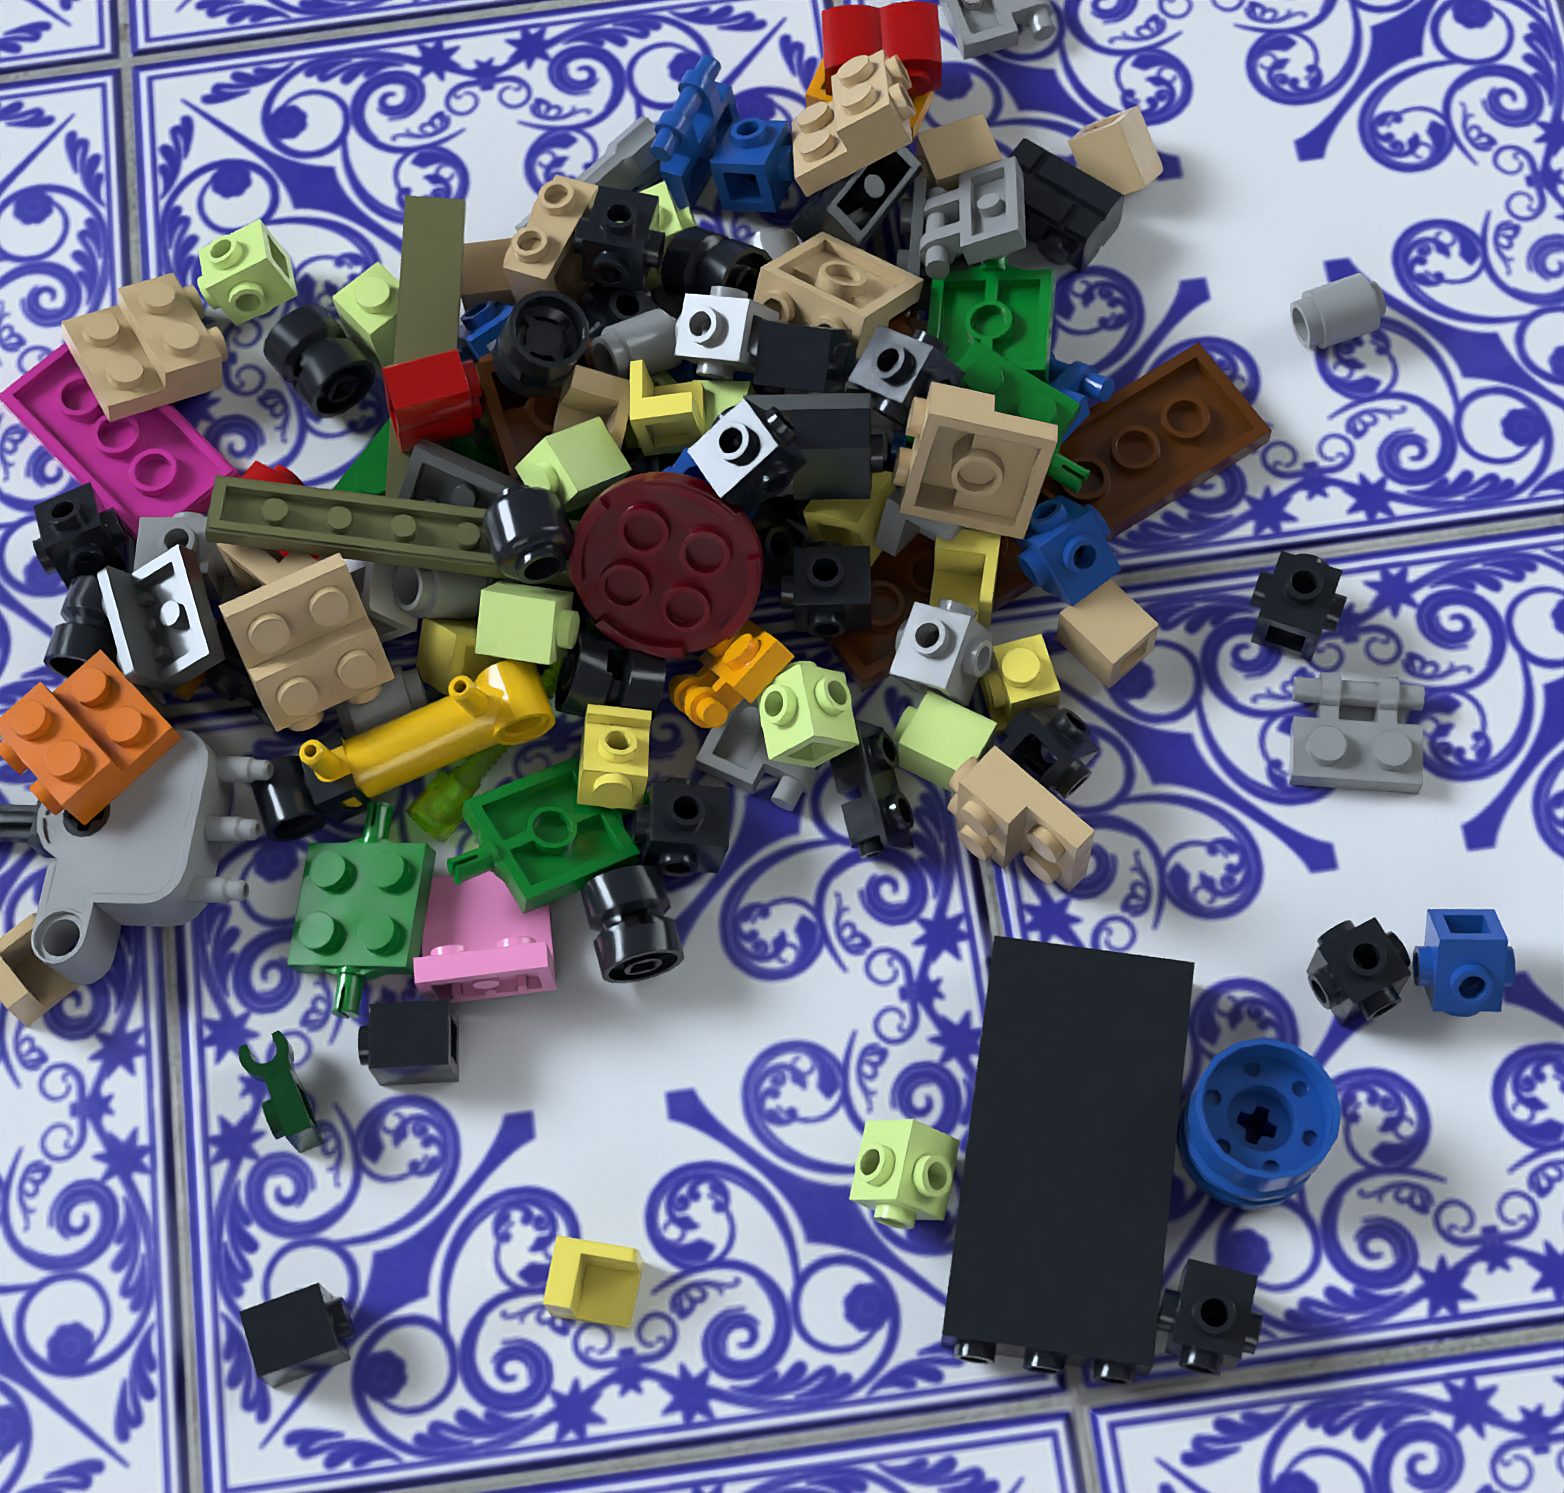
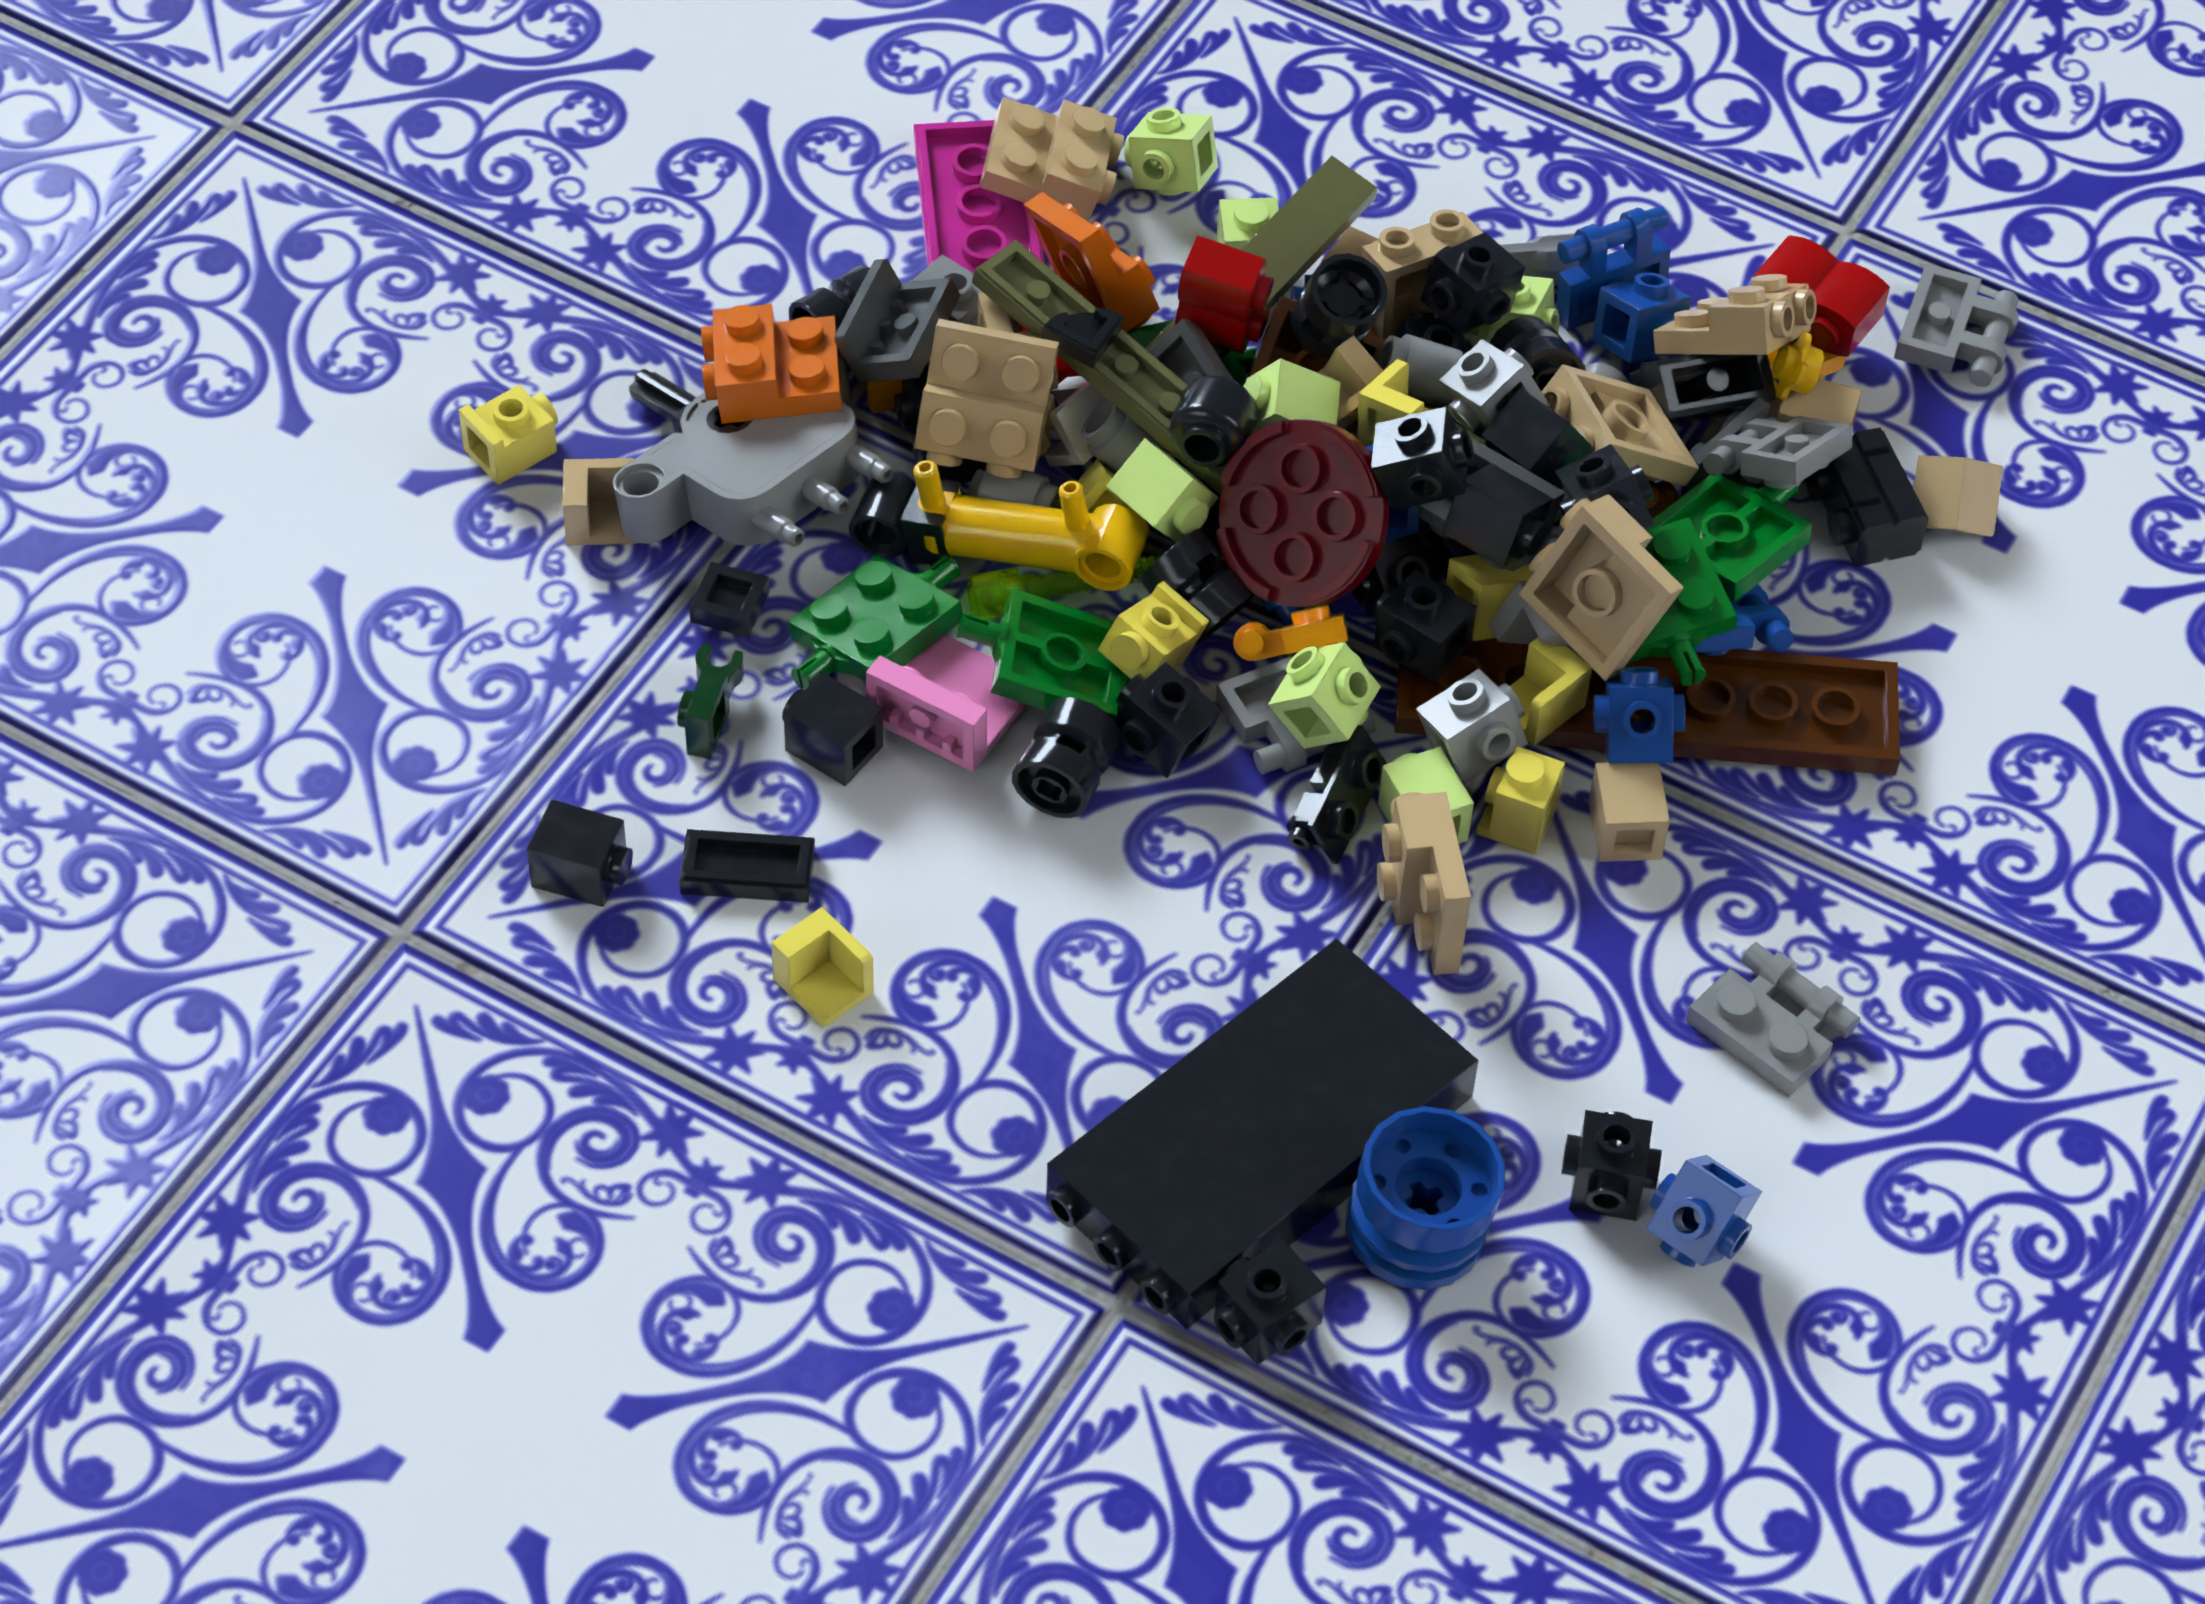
camera: 30 degrees right, 15 degrees down
black brick [32,482,129,590] -> none
black wheel [263,304,376,419] -> none
yellowish green brick [849,1119,960,1229] -> none
black brick [998,705,1100,799] -> none
black brick [1250,551,1347,662] -> none
light grey brick [1290,273,1386,349] -> none
none -> black tile [679,829,815,903]
none -> black plate [689,562,770,638]
none -> orange plate [1023,192,1160,332]
none -> black tile [1041,308,1125,369]
none -> yellow plate [1772,331,1824,400]

